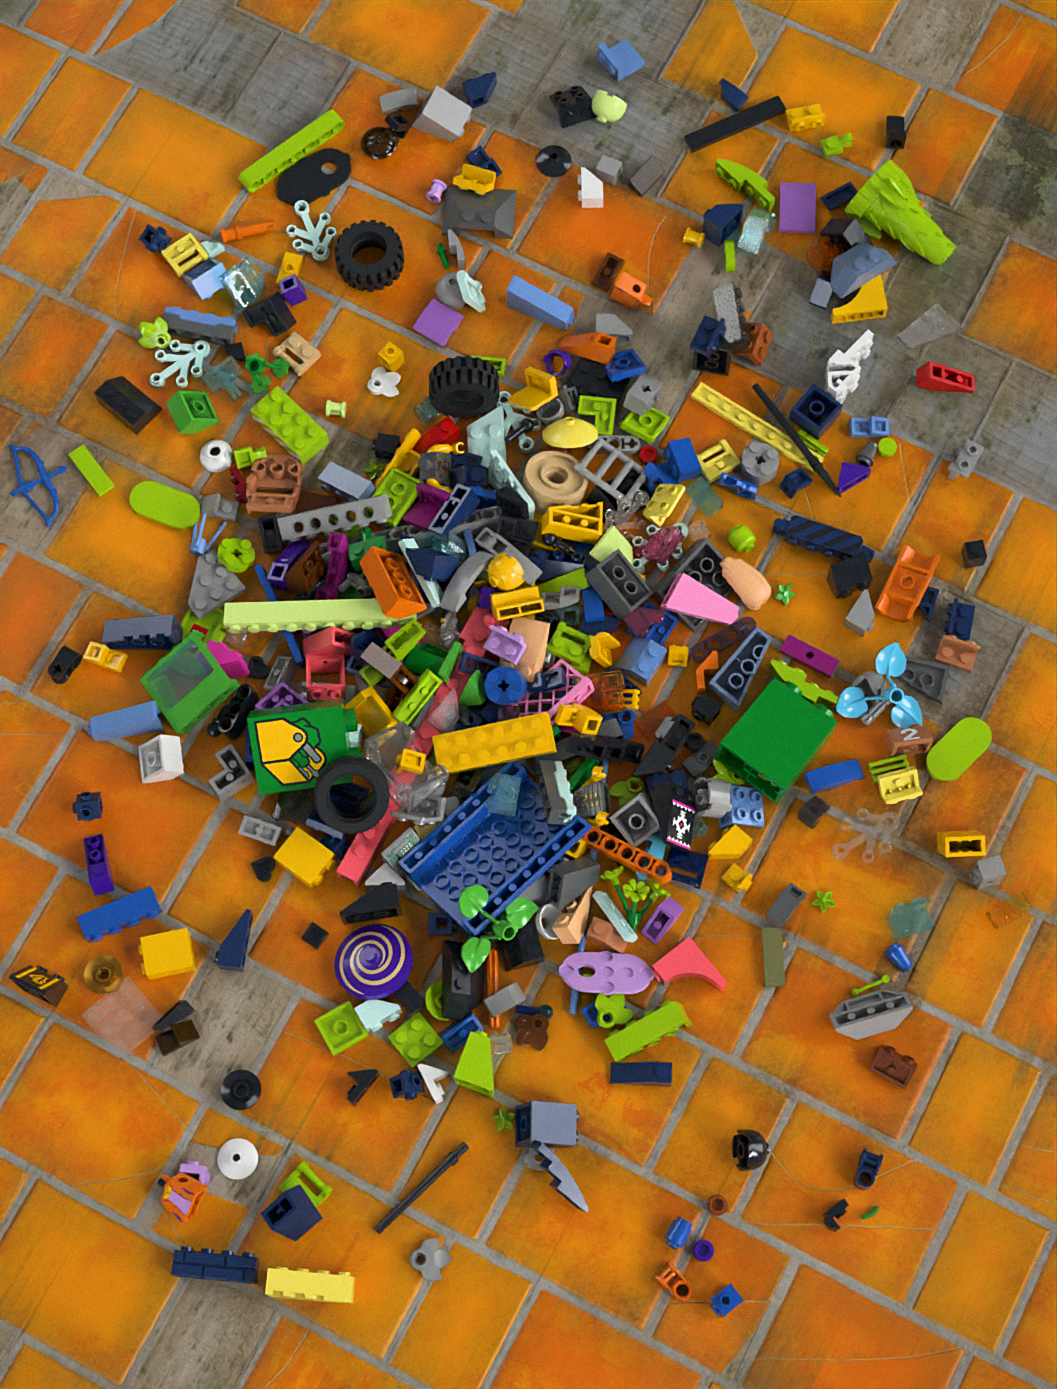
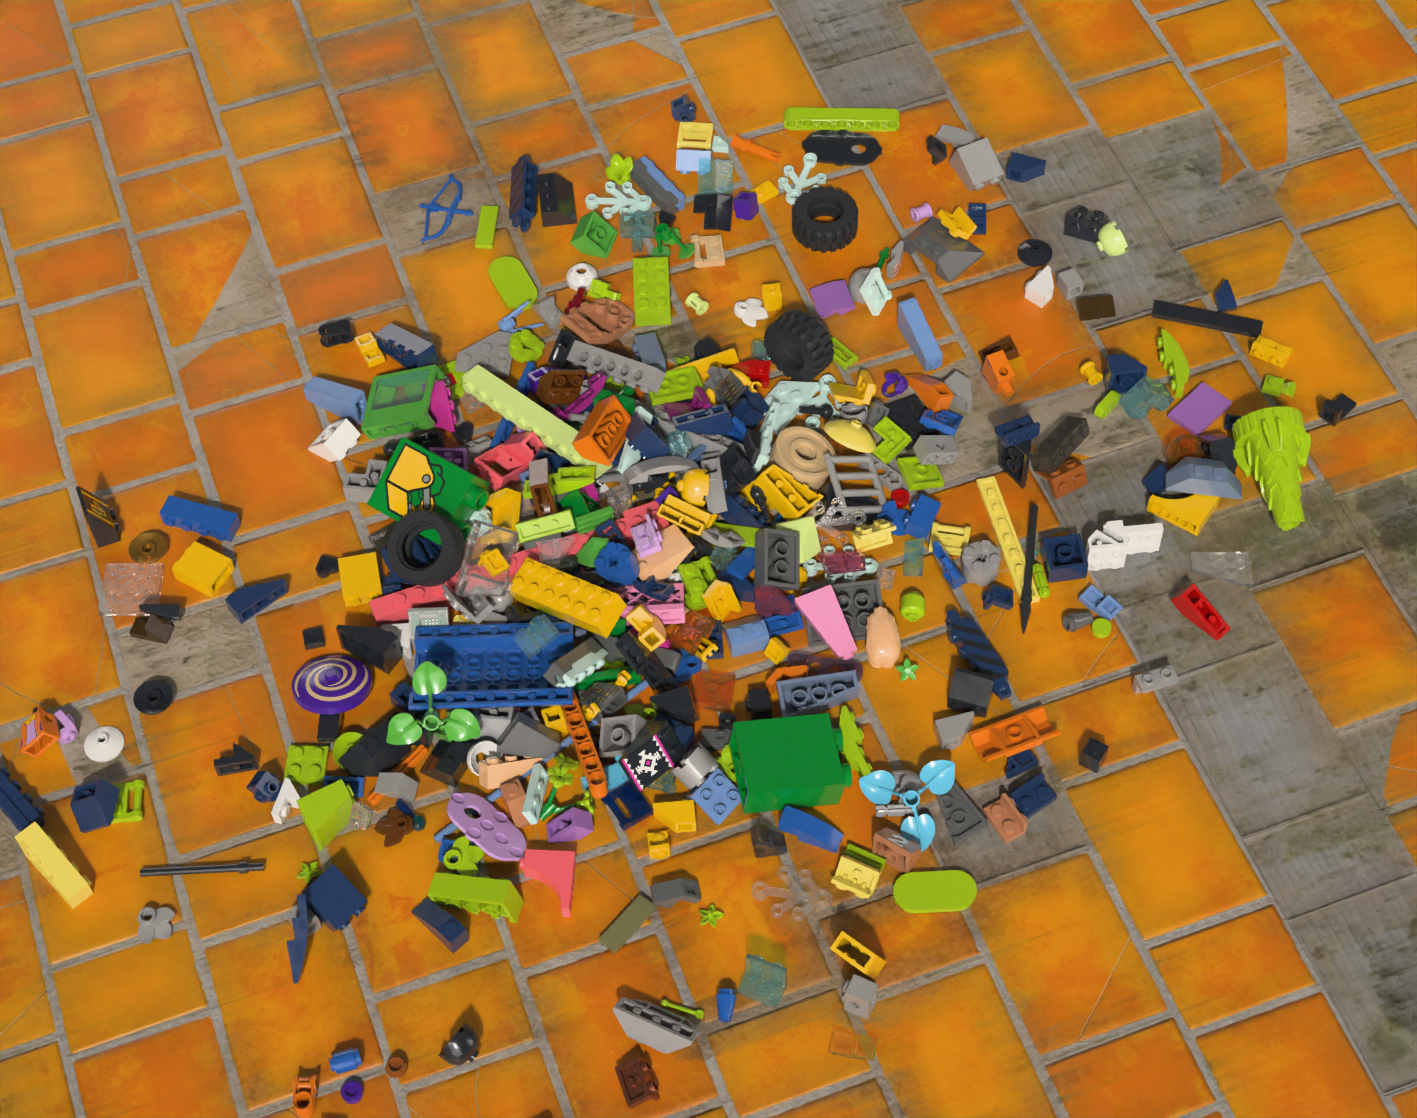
camera: 40 degrees right, 15 degrees down
dark blue brick [72,792,103,821] -> none
dark purple slope [84,833,114,896] -> none
light grey hinge [238,815,285,846] -> none
lime plate [314,1001,369,1056] -> none
light aqua slope [354,999,402,1032] -> none
dark brown piece [361,127,400,159] -> none
medium blue bracket [597,40,645,82] -> none
black slope [655,714,696,757] -> none
magenta tile [780,635,840,678] -> none
dark purple slope [837,462,871,494] -> none
none -> dark blue hinge [509,154,538,233]

